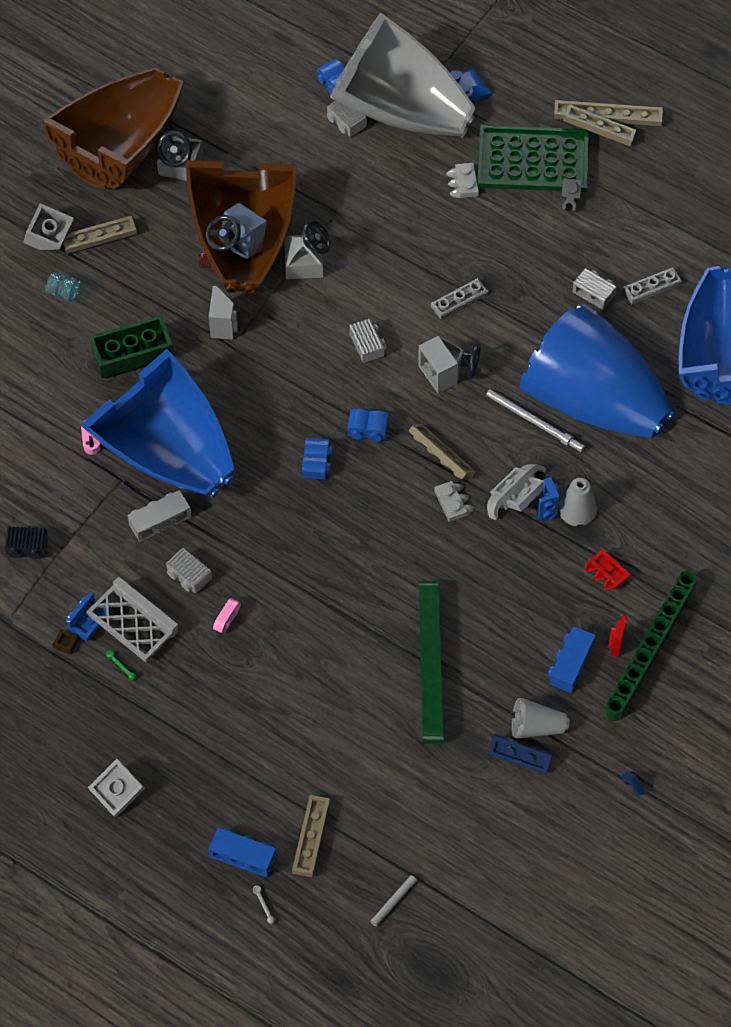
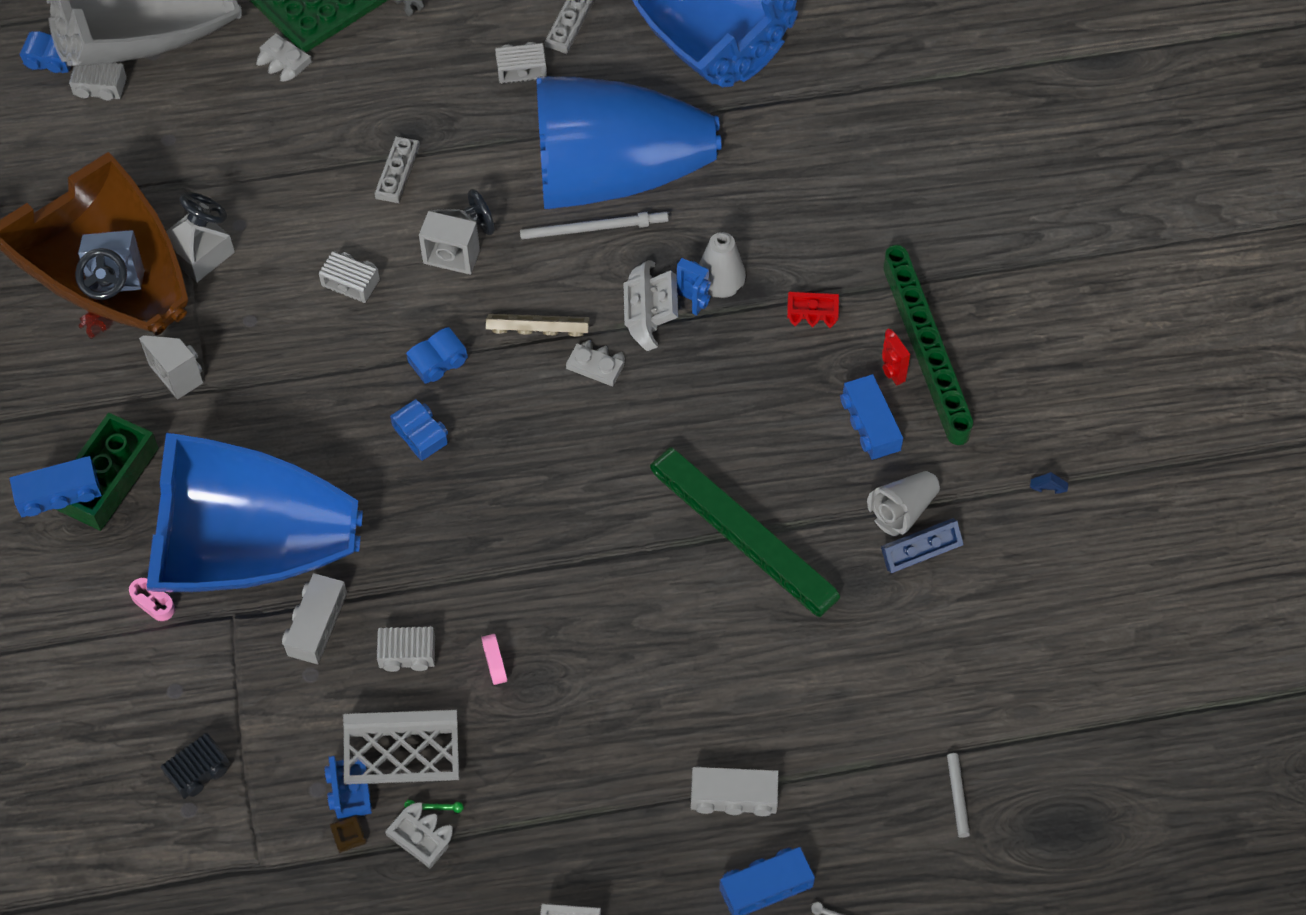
camera: 45 degrees left, 0 degrees up
dark tan plate [292,795,330,877] -> none
none -> blue brick [9,456,102,517]
none -> light grey plate [385,803,452,869]
none -> light grey brick [691,767,778,816]

